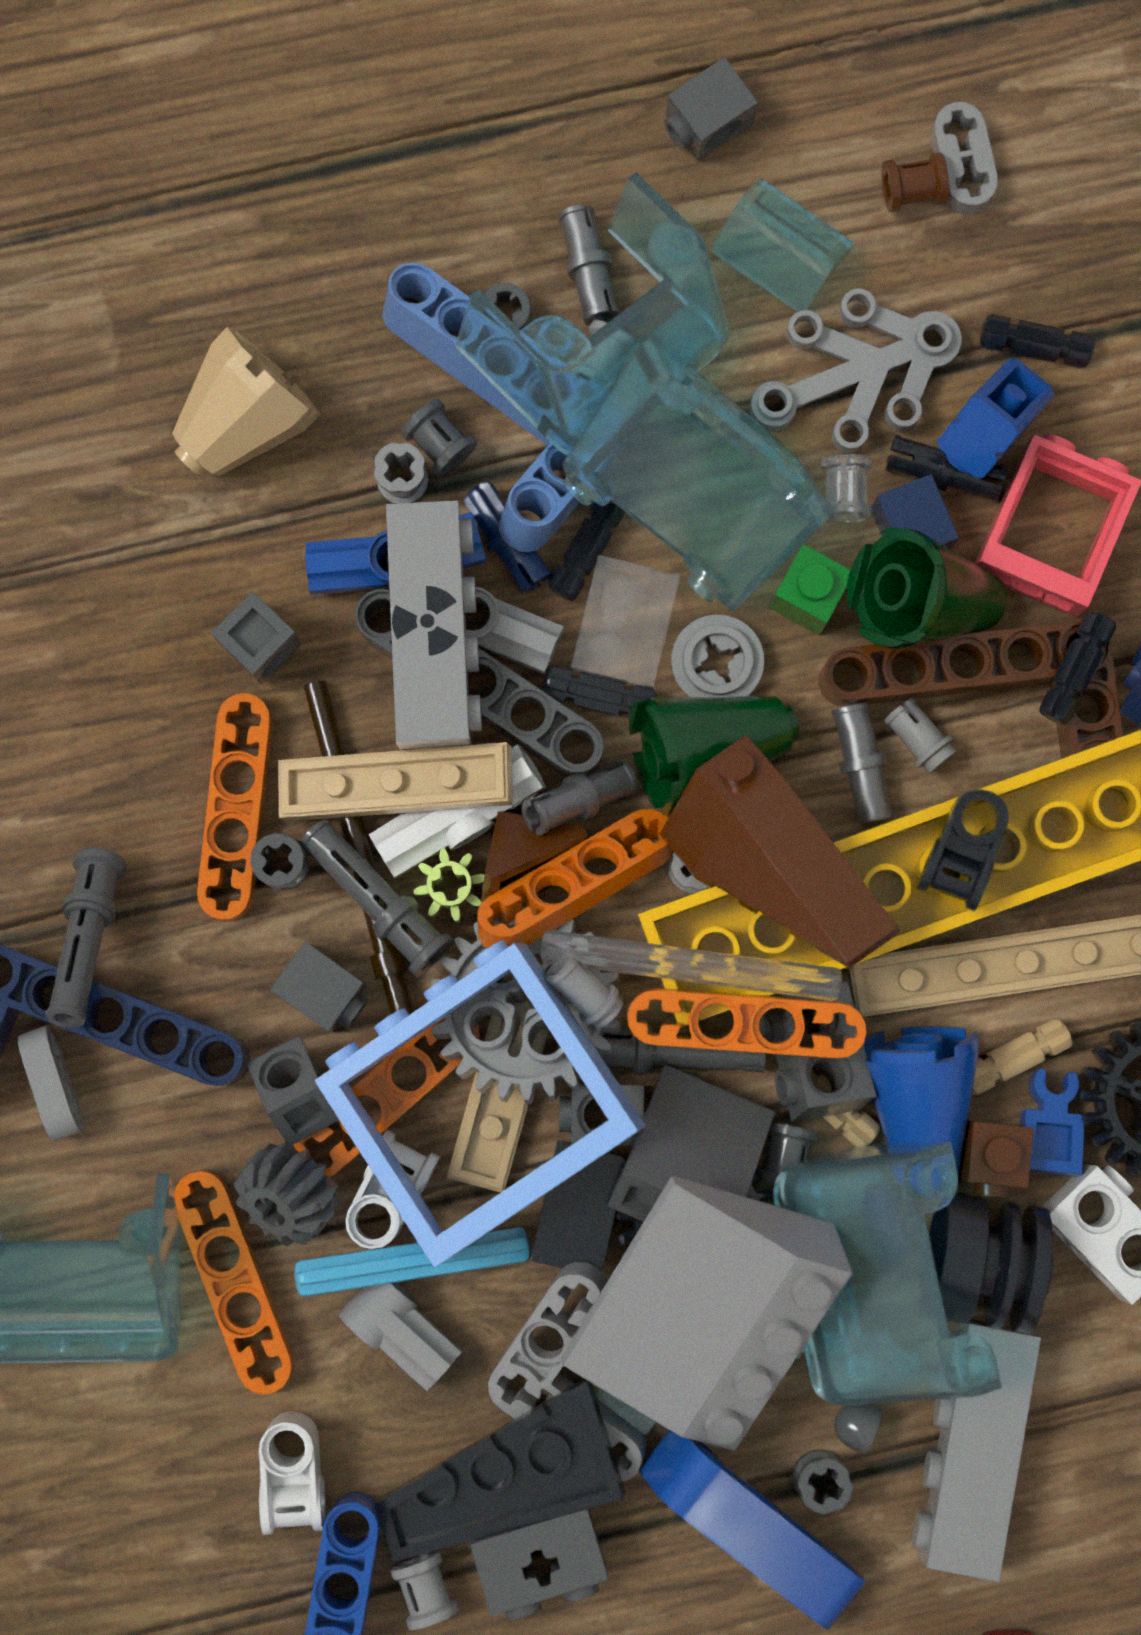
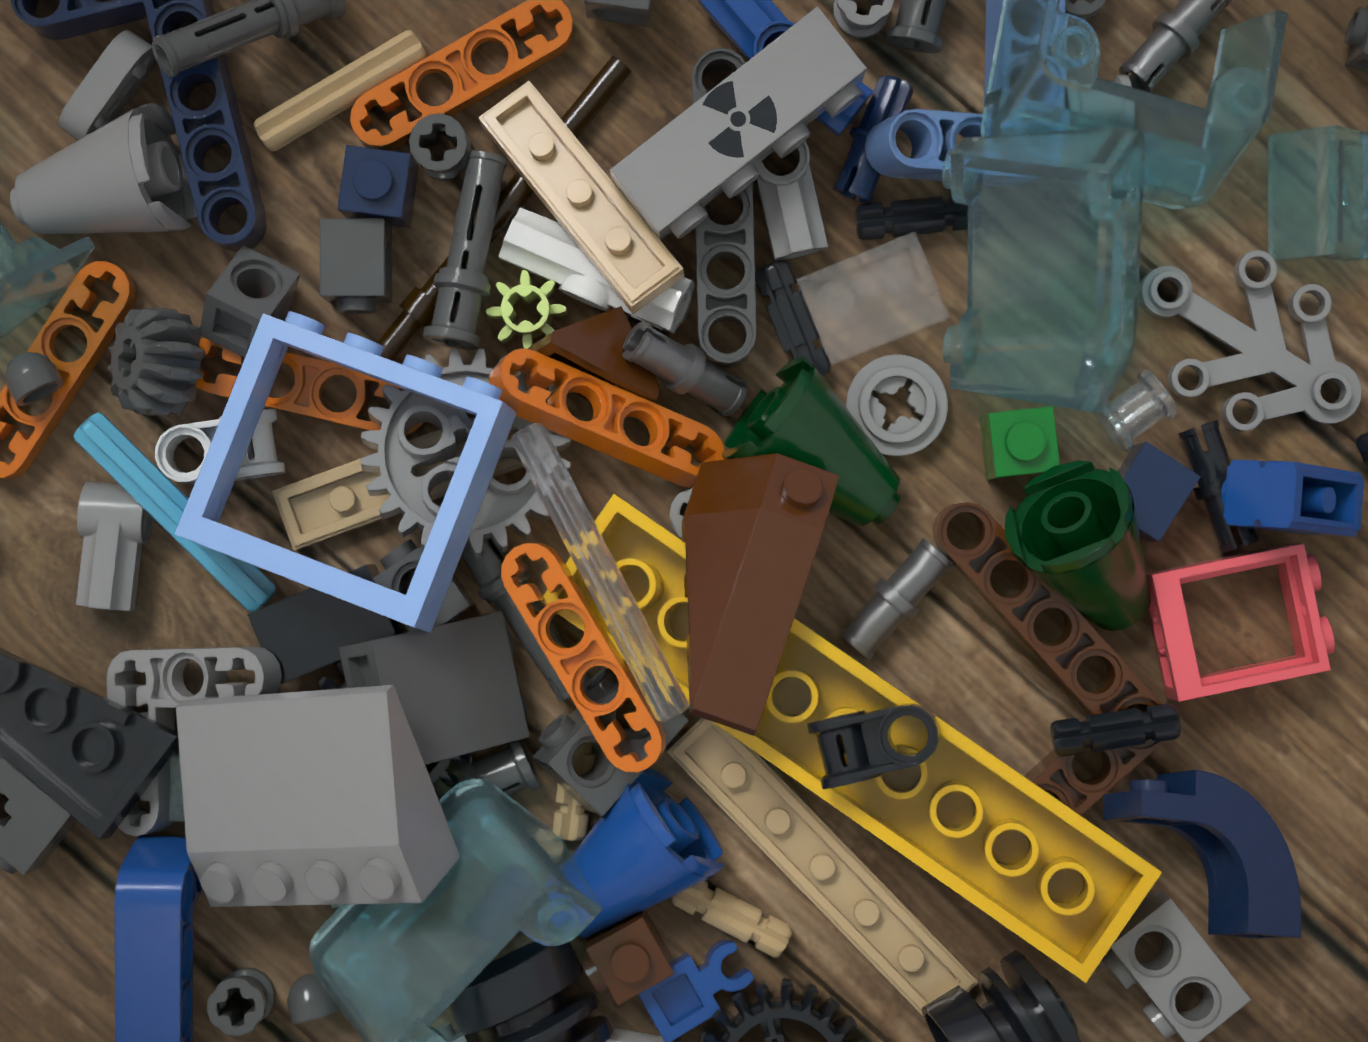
camera: 60 degrees right, 5 degrees up
light grey pin [545,951,623,1028] -> none
light grey pin [884,697,957,774] -> none
none -> dark grey hinge [4,352,64,406]
none -> light grey cone [10,103,197,235]
none -> tan axle [253,30,427,151]
none -> dark blue brick [337,145,419,228]

